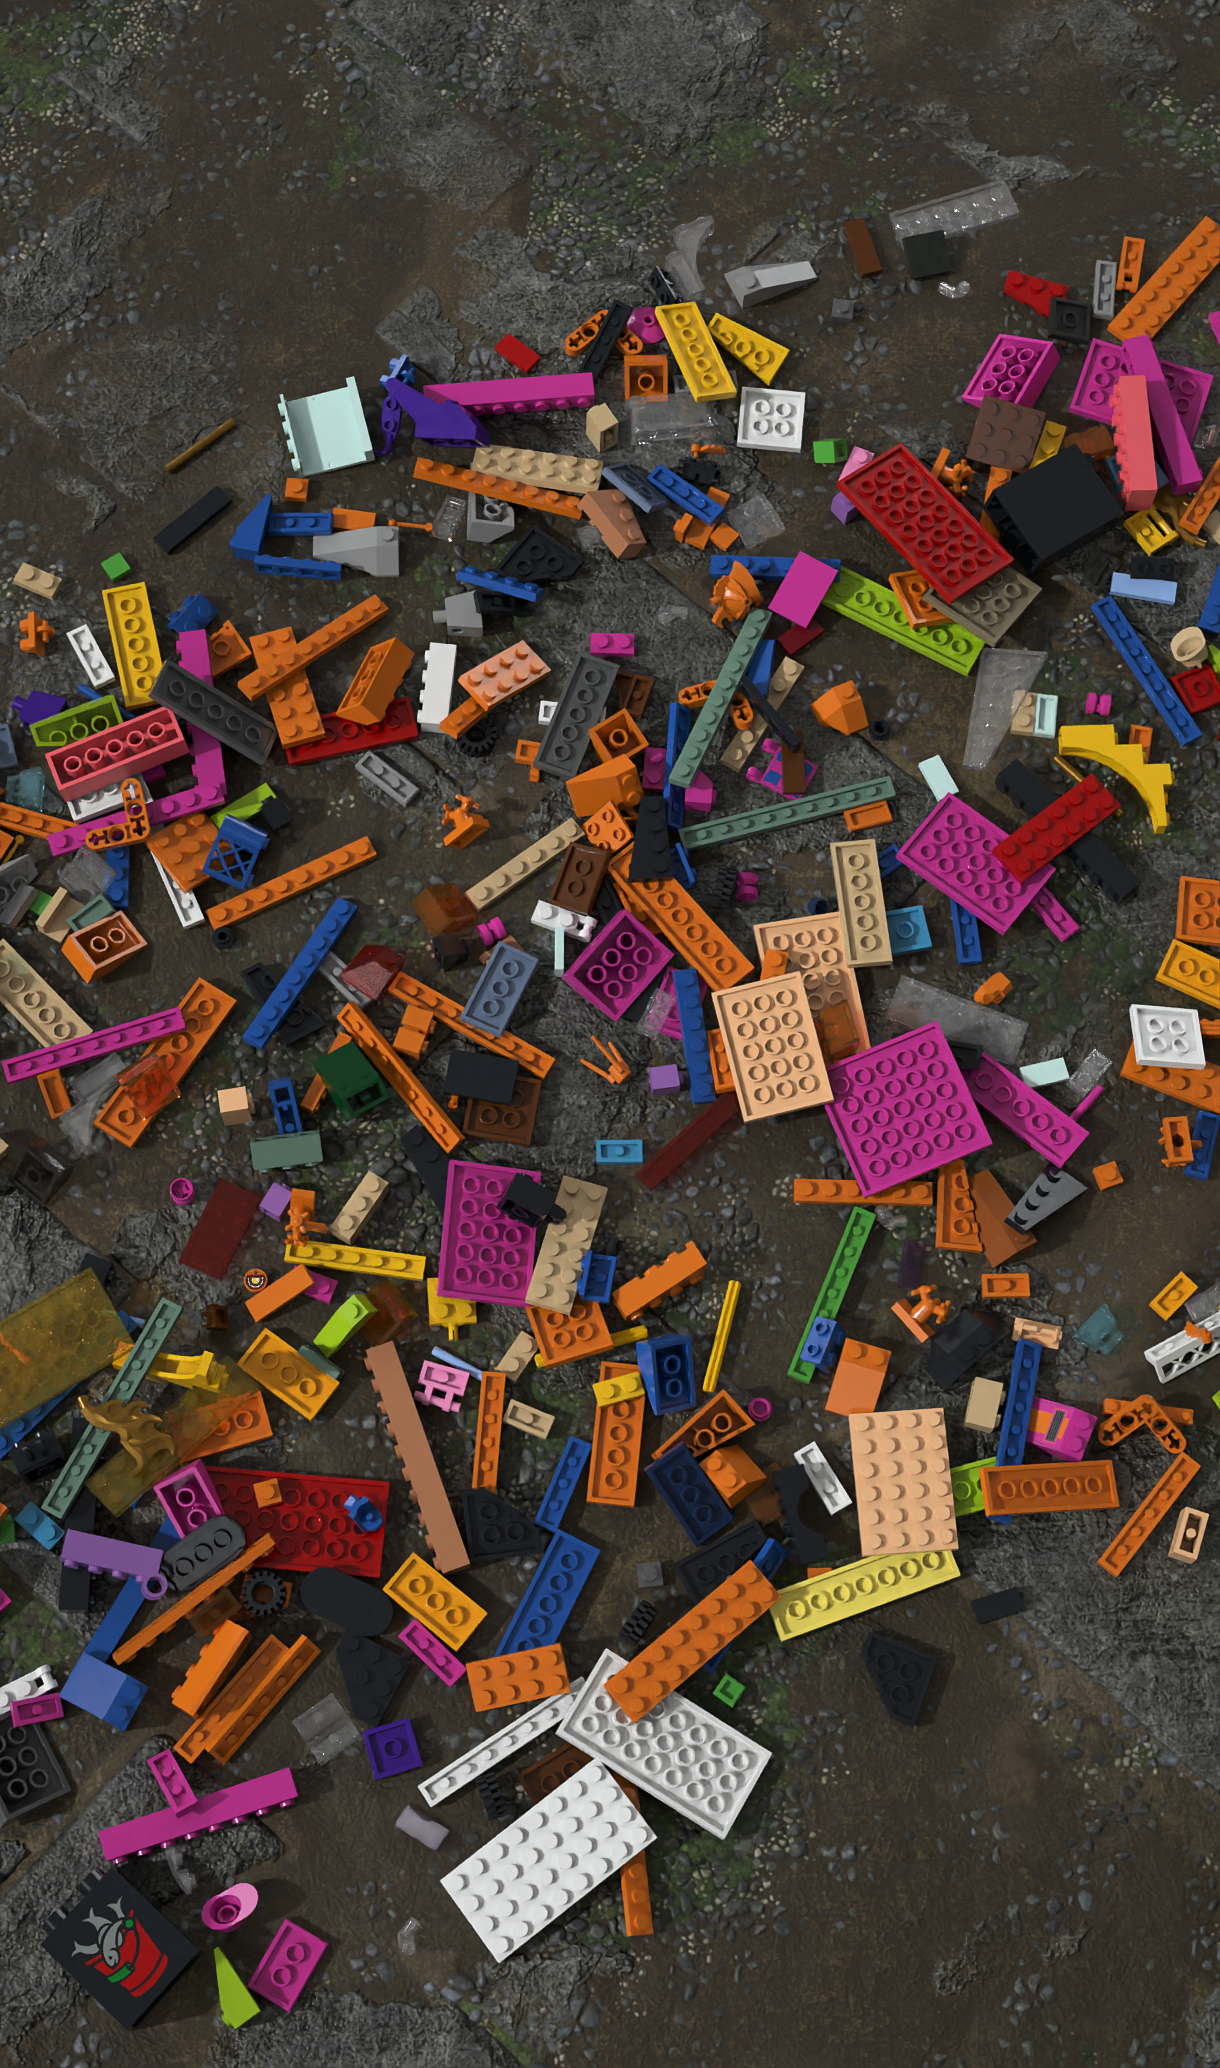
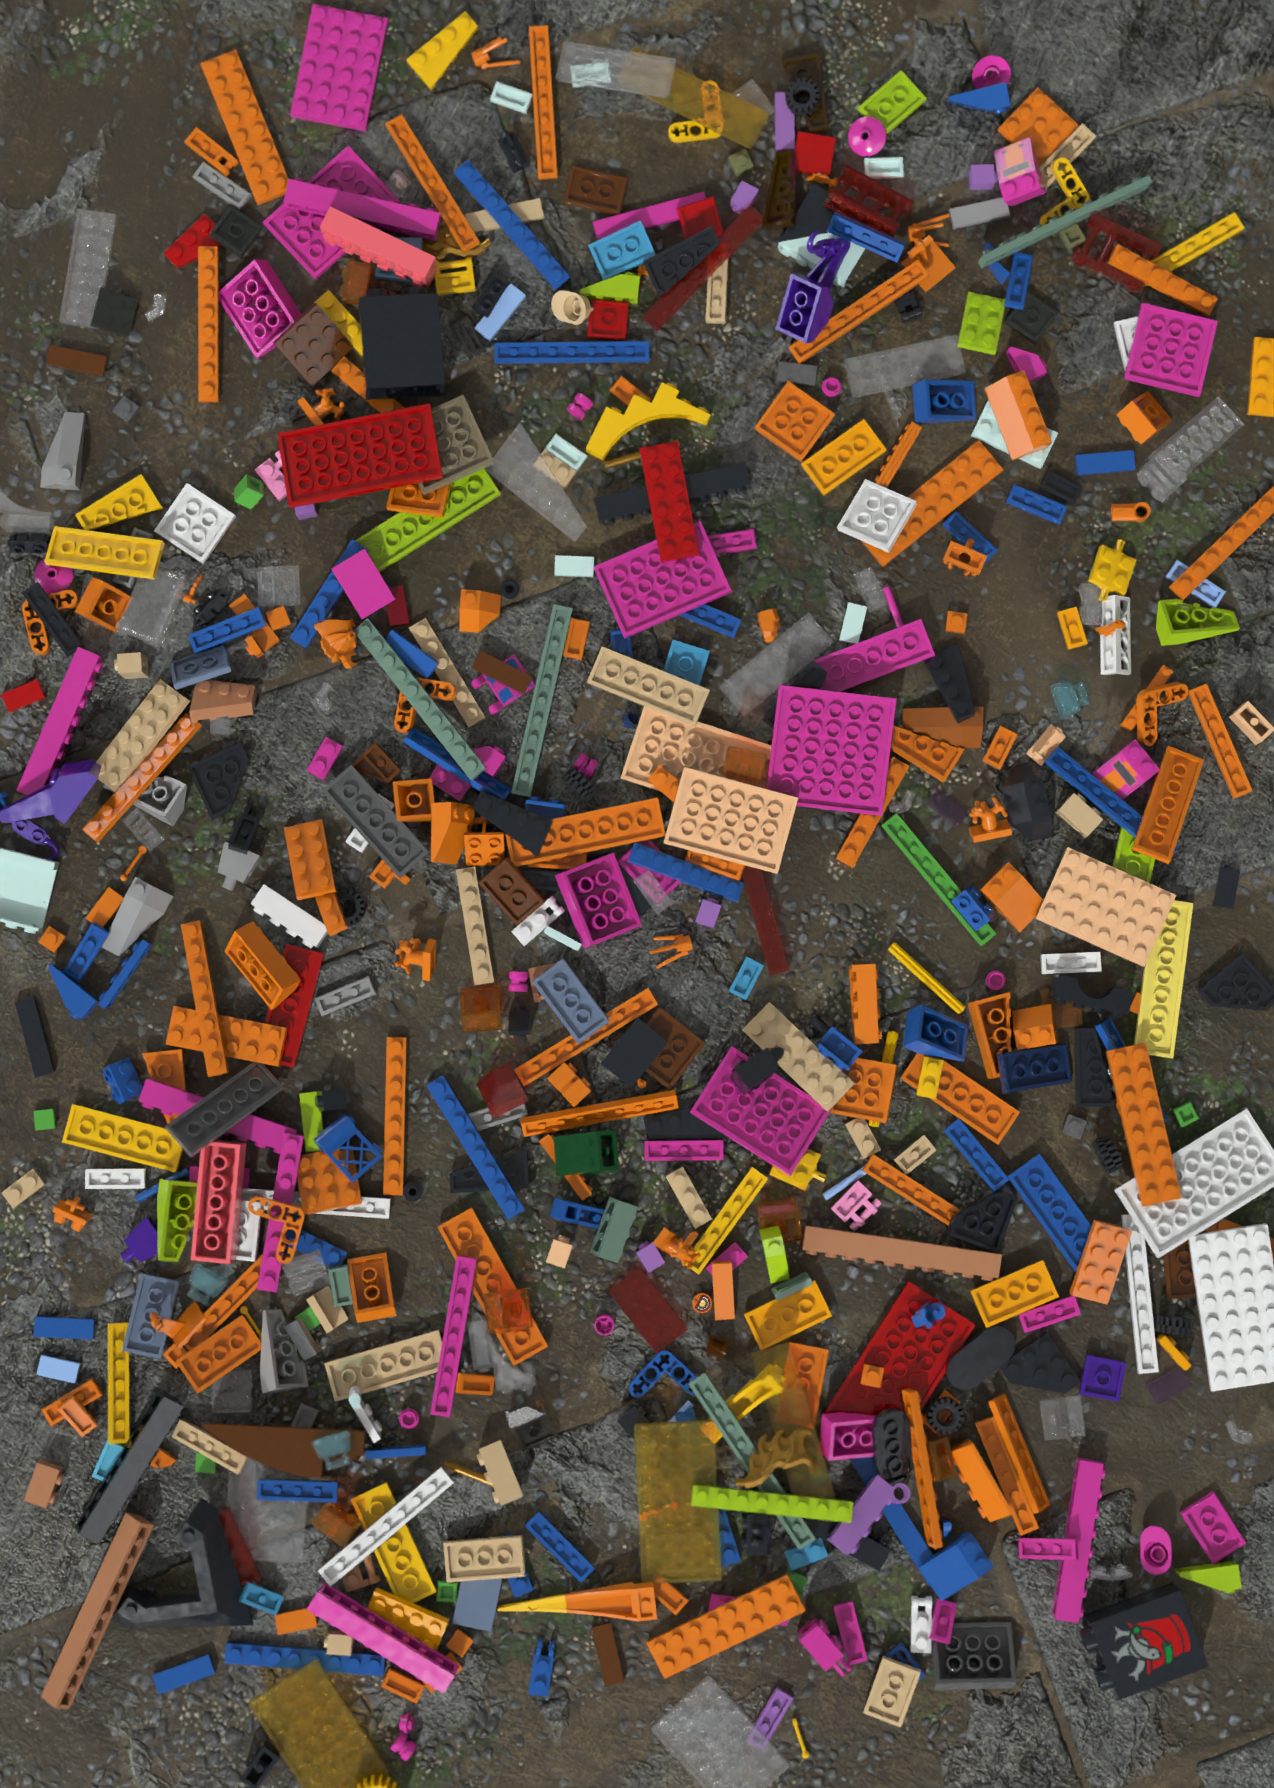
camera: 60 degrees left, 15 degrees up
blue plate [456,566,545,602] -> none
black tile [739,676,802,753] -> none
none -> orange plate [198,246,219,403]
none -> blue beam [629,1349,697,1397]
none -> dark pink plate [644,1140,724,1161]
none -> lime plate [691,1484,853,1523]
none -> blue tile [941,1519,952,1539]
none -> light orange plate [1156,1334,1191,1371]

